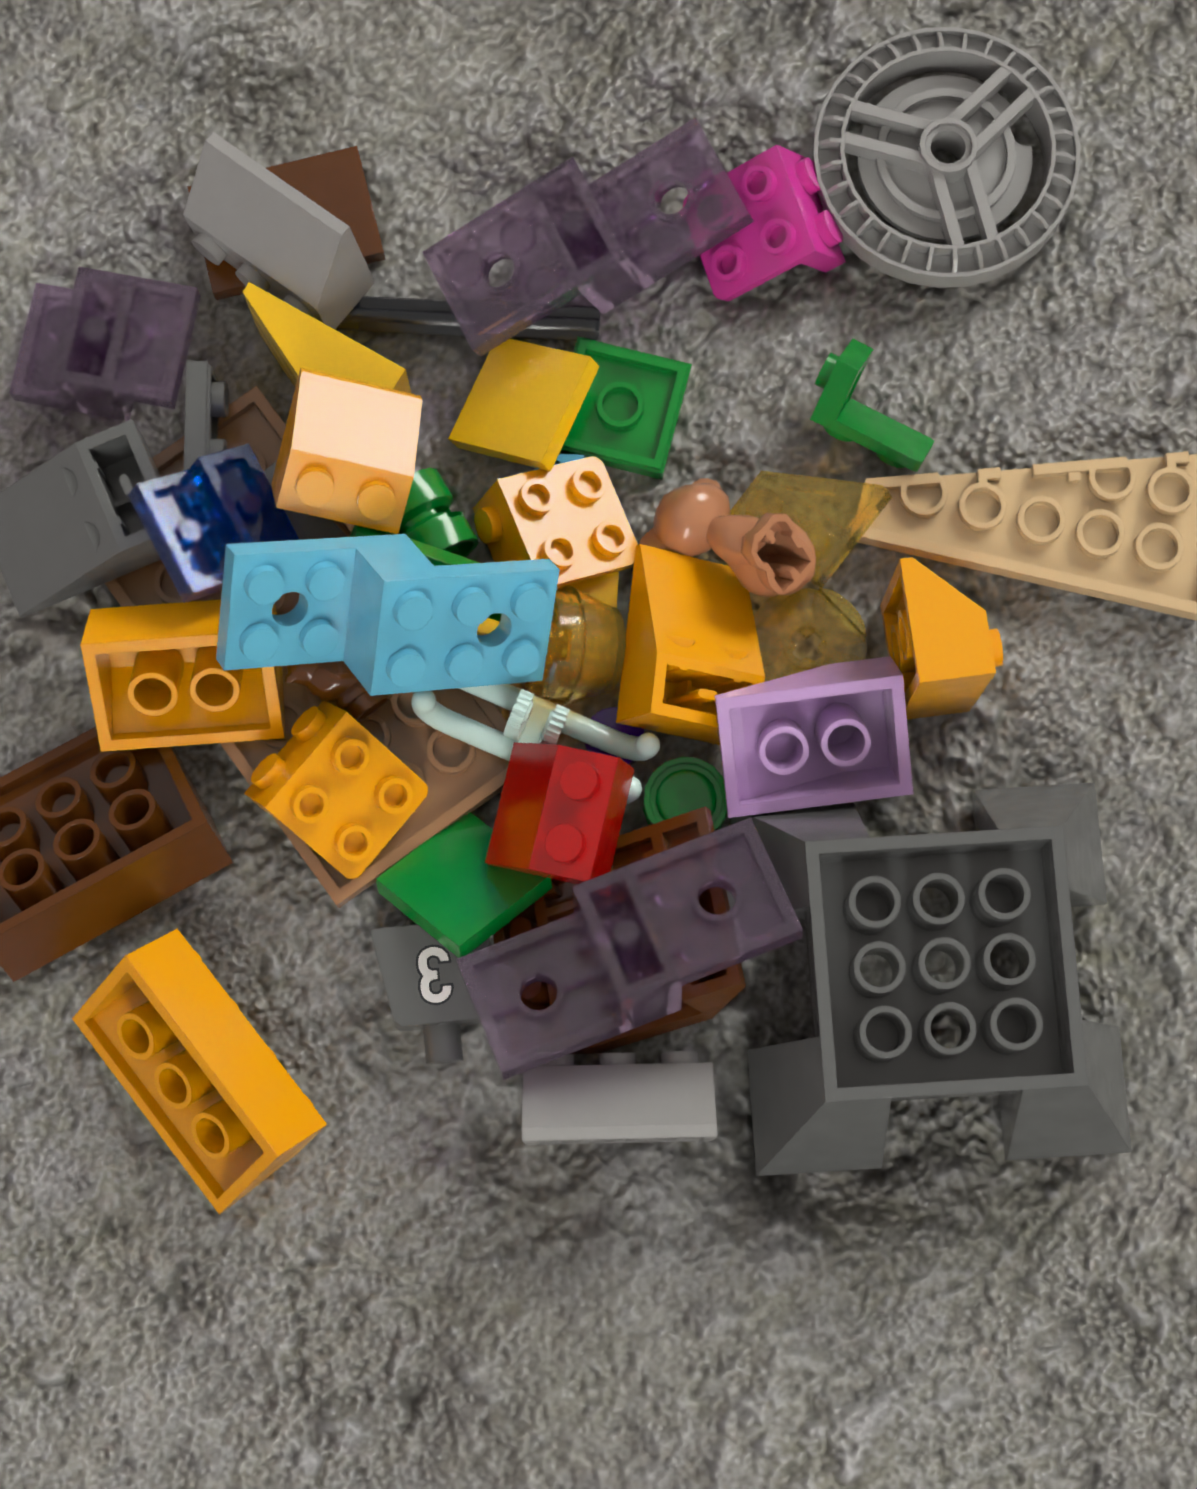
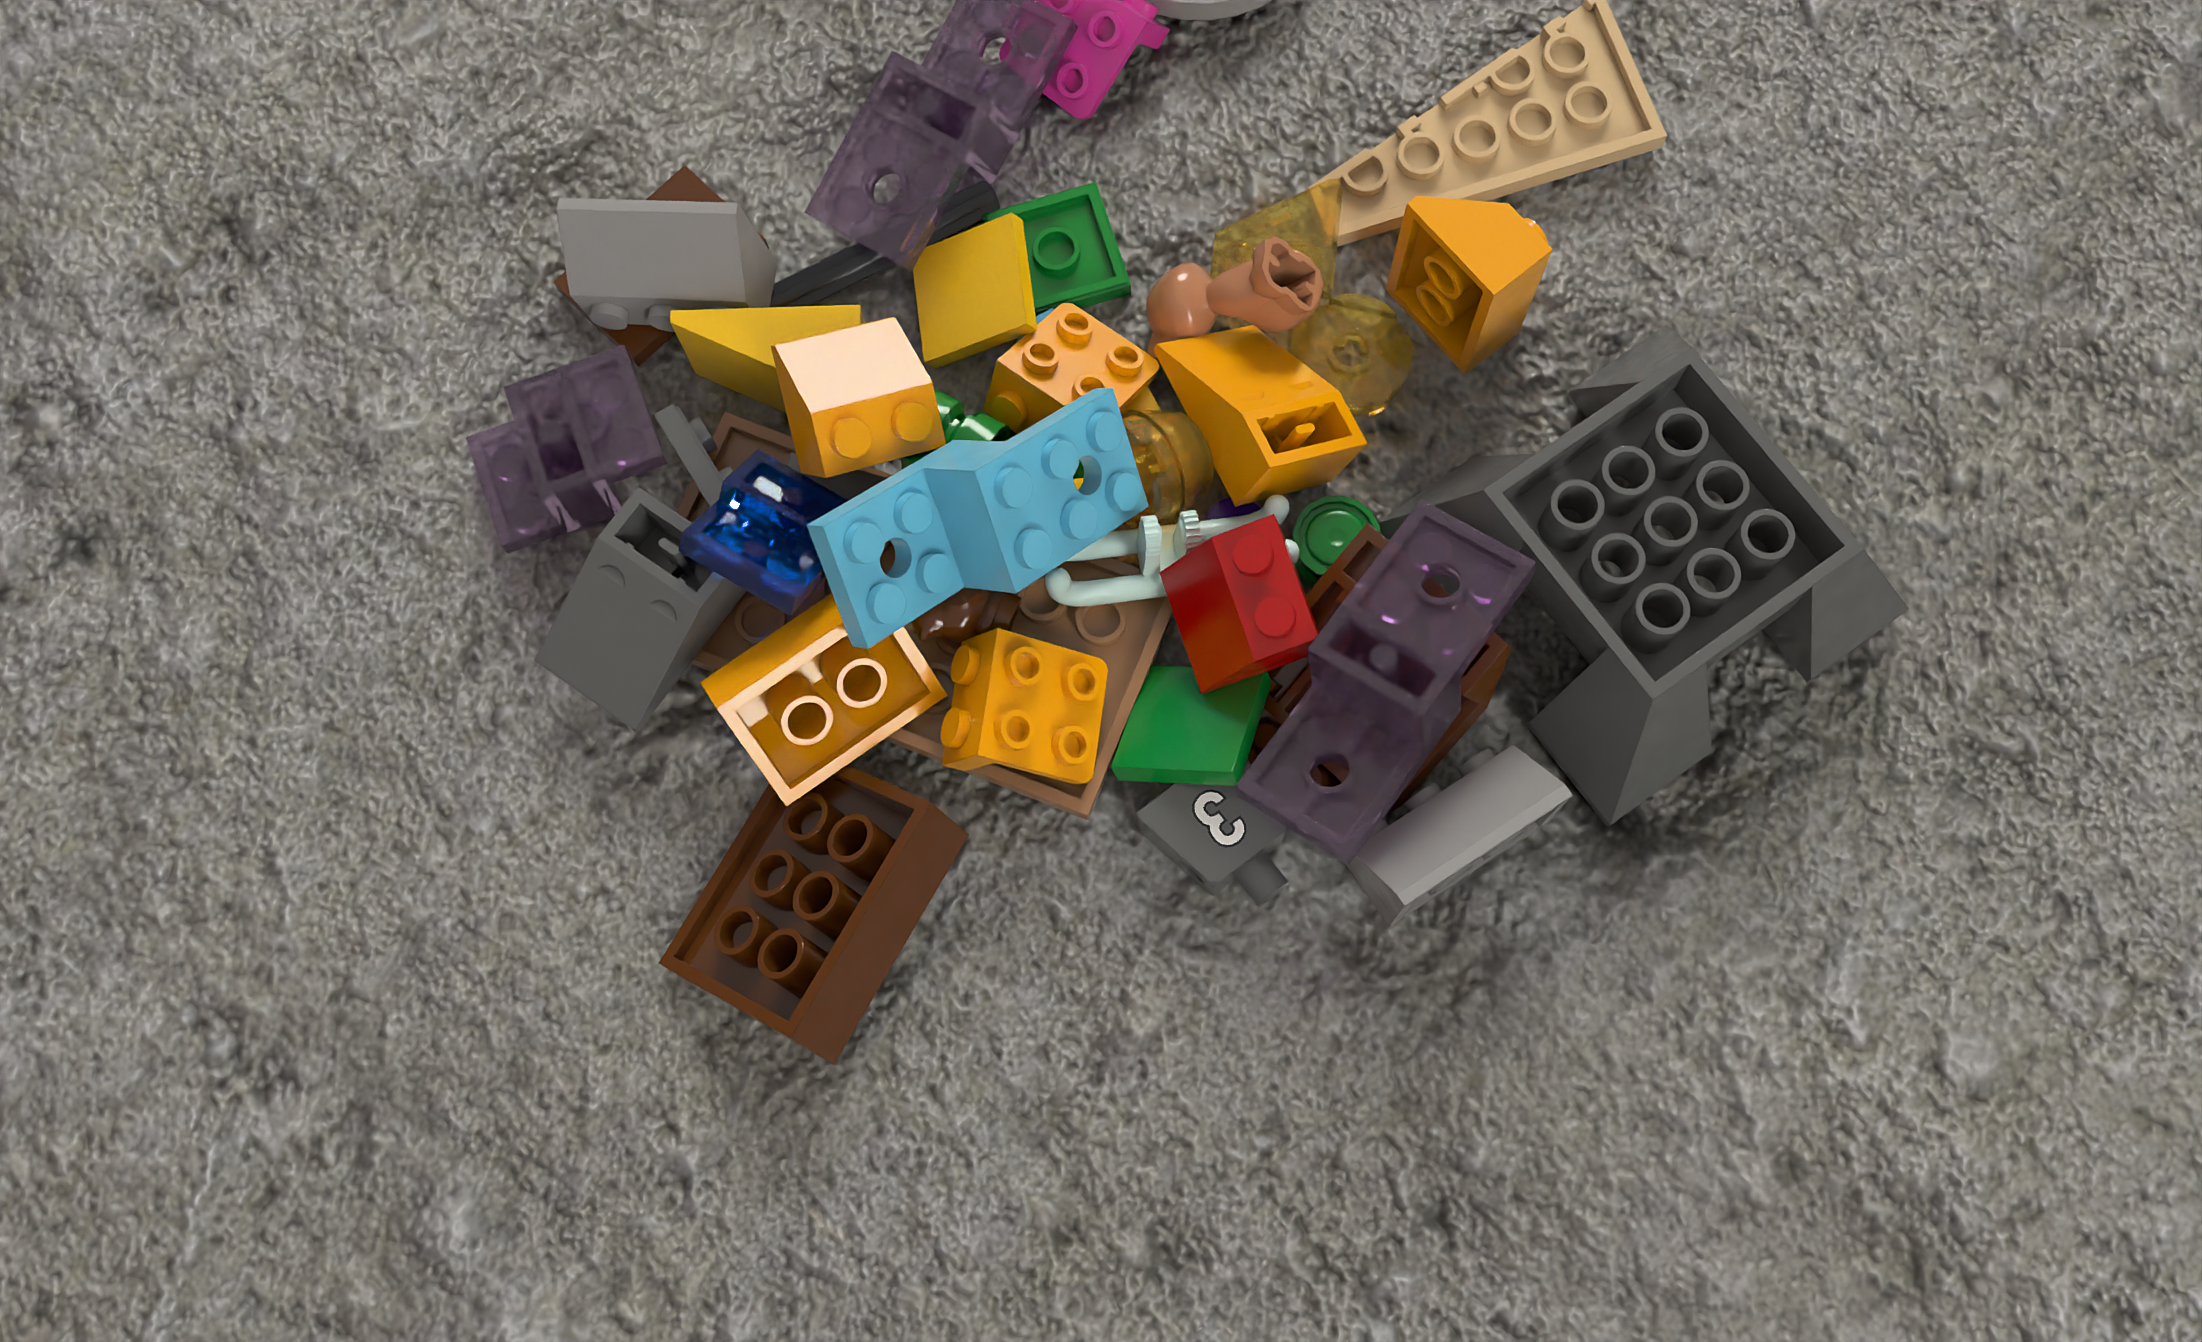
camera: 30 degrees left, 5 degrees down
light orange slope [72,928,327,1214] -> none
lavender slope [715,656,913,818] -> none
green bracket [810,338,934,472] -> none

